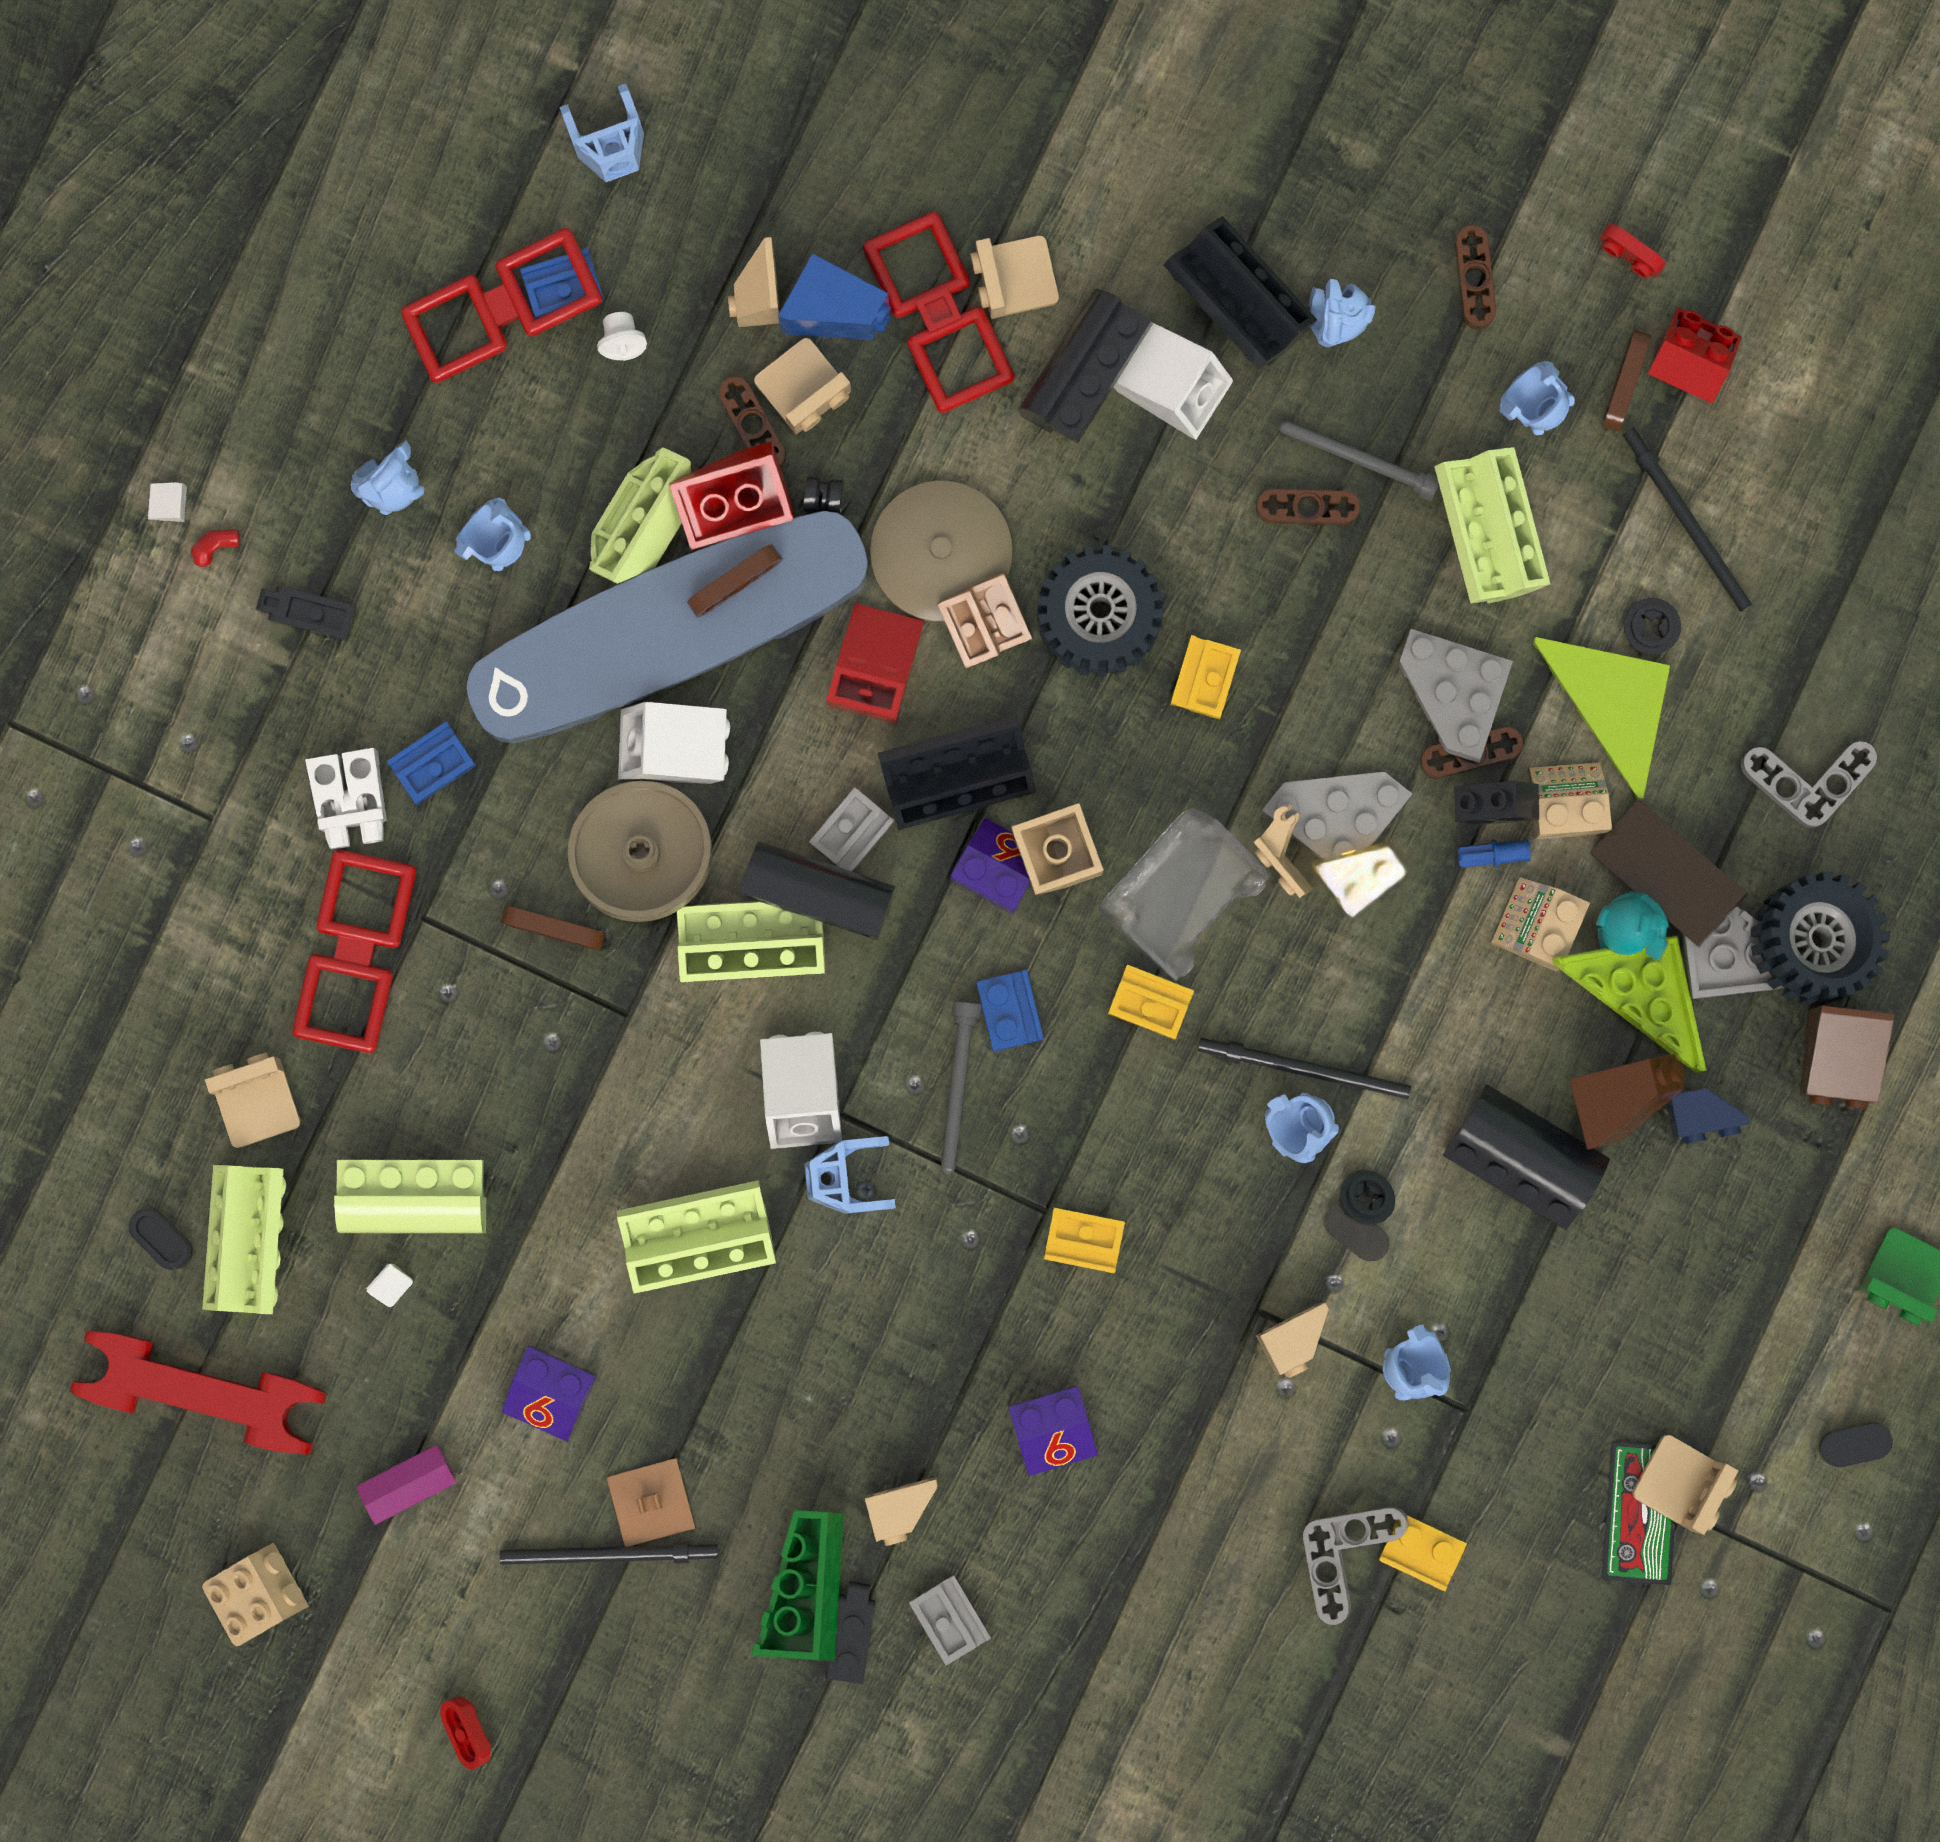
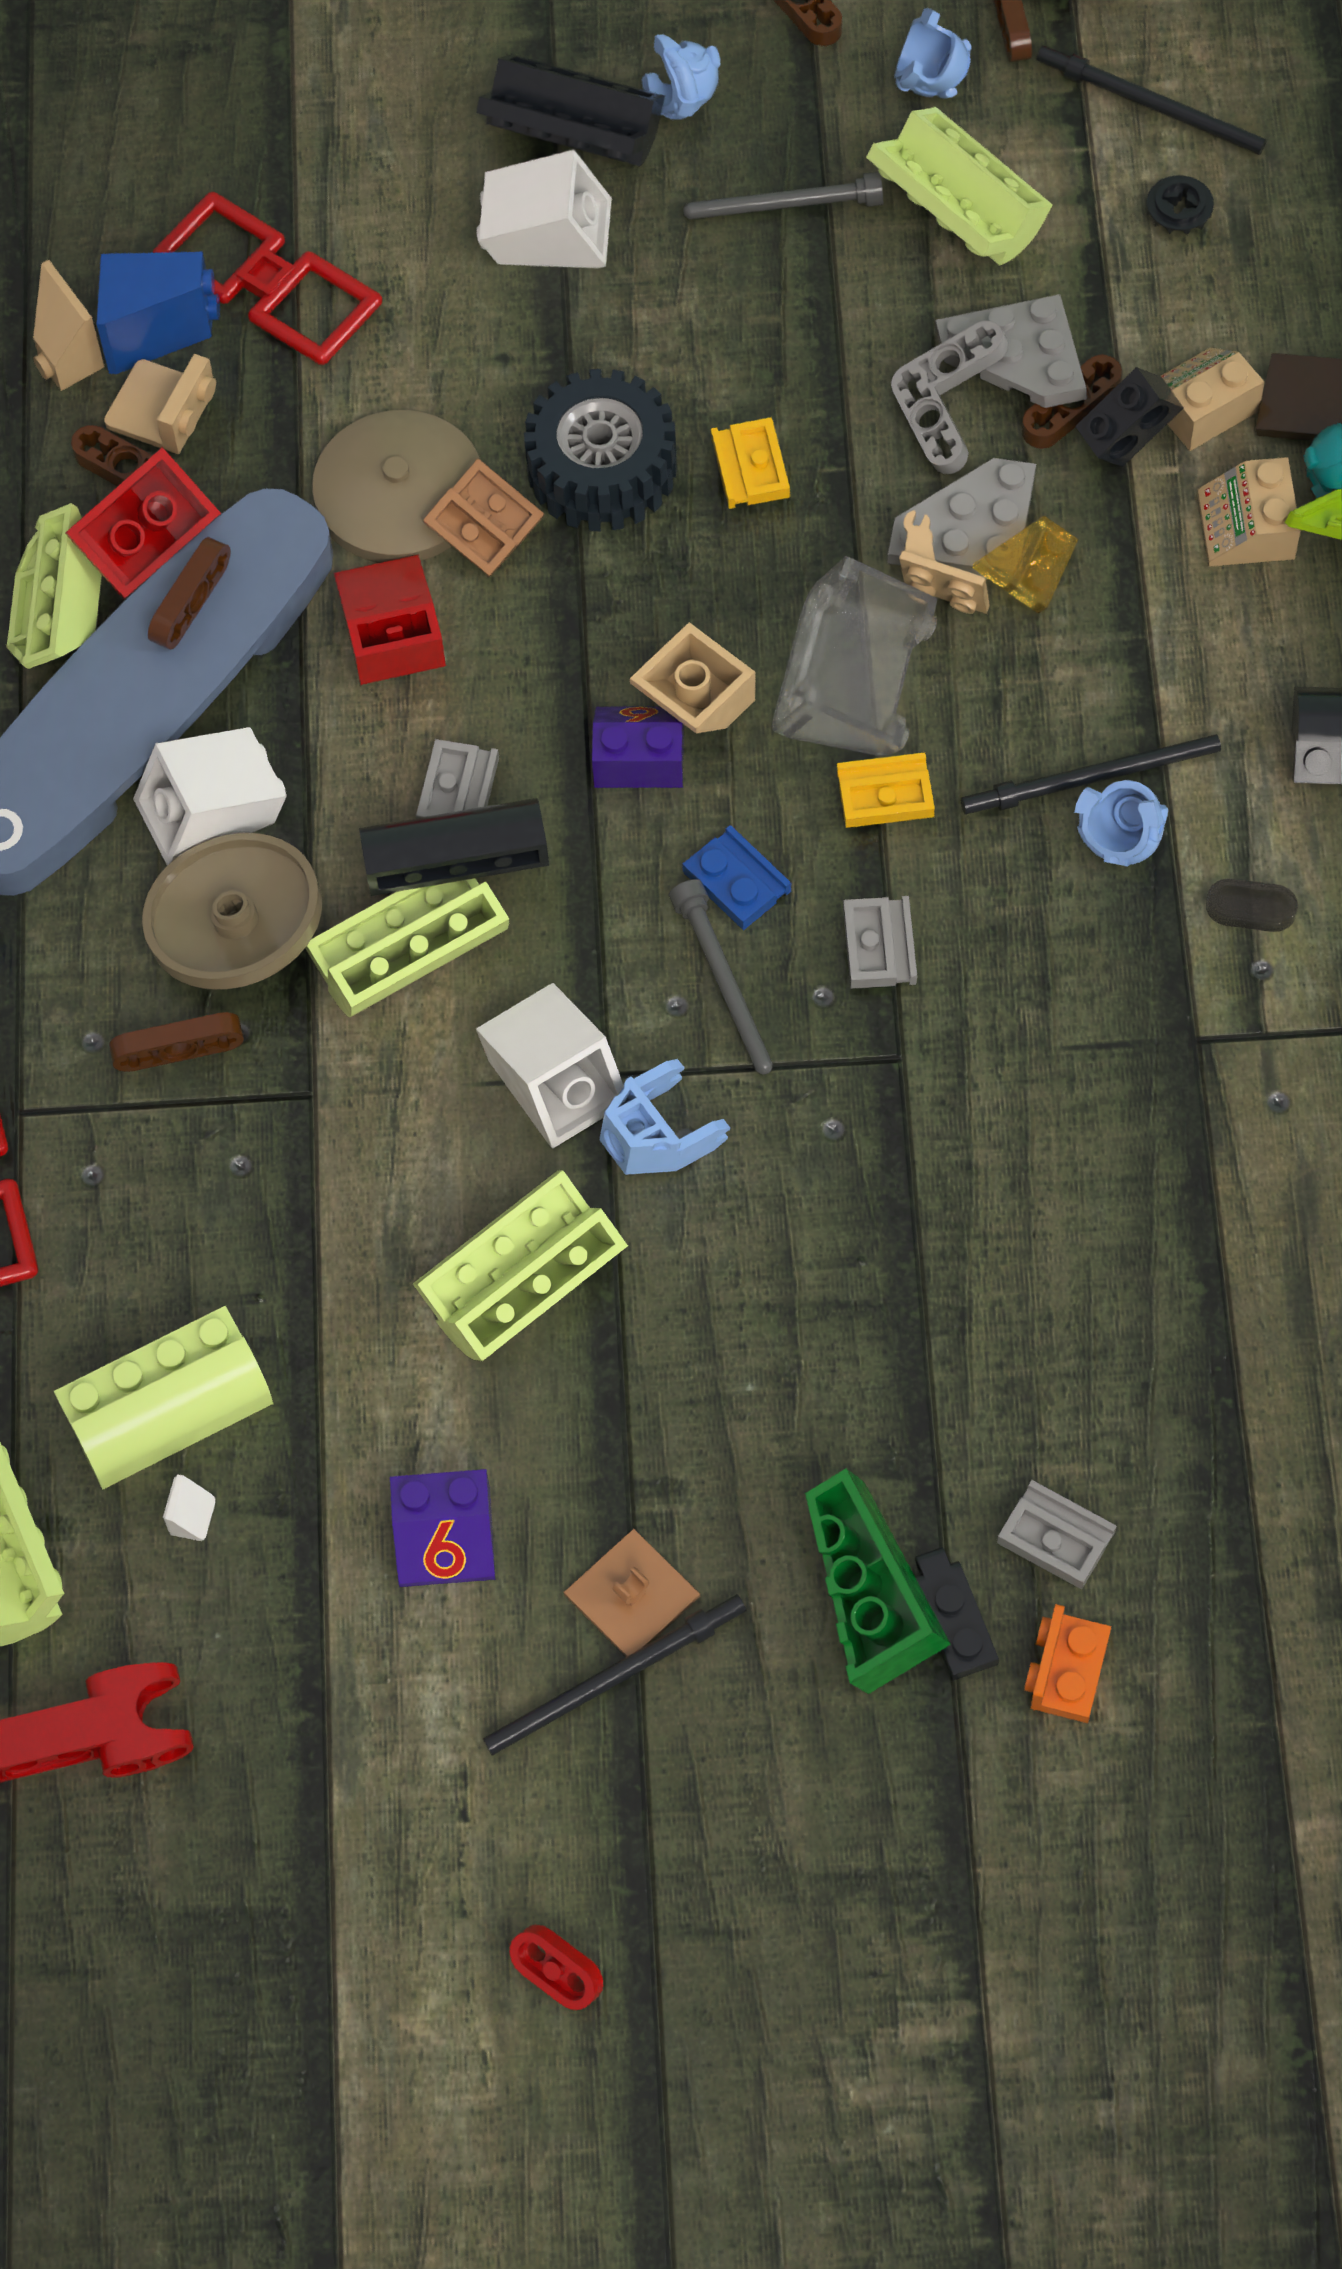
camera: 25 degrees left, 20 degrees down
tan bracket [202,1543,309,1646] -> none
magenta piece [356,1445,456,1525] -> none
black wheel [804,476,843,514] -> none
tan slope [865,1477,938,1546] -> none
black brick [878,715,1036,830] -> none
tan bracket [970,236,1059,319] -> none
dark purple slope [1008,1385,1098,1476] -> none
black brick [1018,289,1153,443] -> none
yellow plate [1044,1208,1125,1274] -> none
reddish brown beam [1256,489,1360,526] -> none
tan slope [1256,1303,1329,1378] -> none
black gear [1338,1170,1395,1227] -> none
blue axle [1457,839,1531,868] -> none
lime tile [1533,637,1670,800] -> none
none -> light grey plate [843,896,917,989]
none -> light grey beam [891,320,1008,474]
none -> orange bracket [1024,1604,1111,1723]

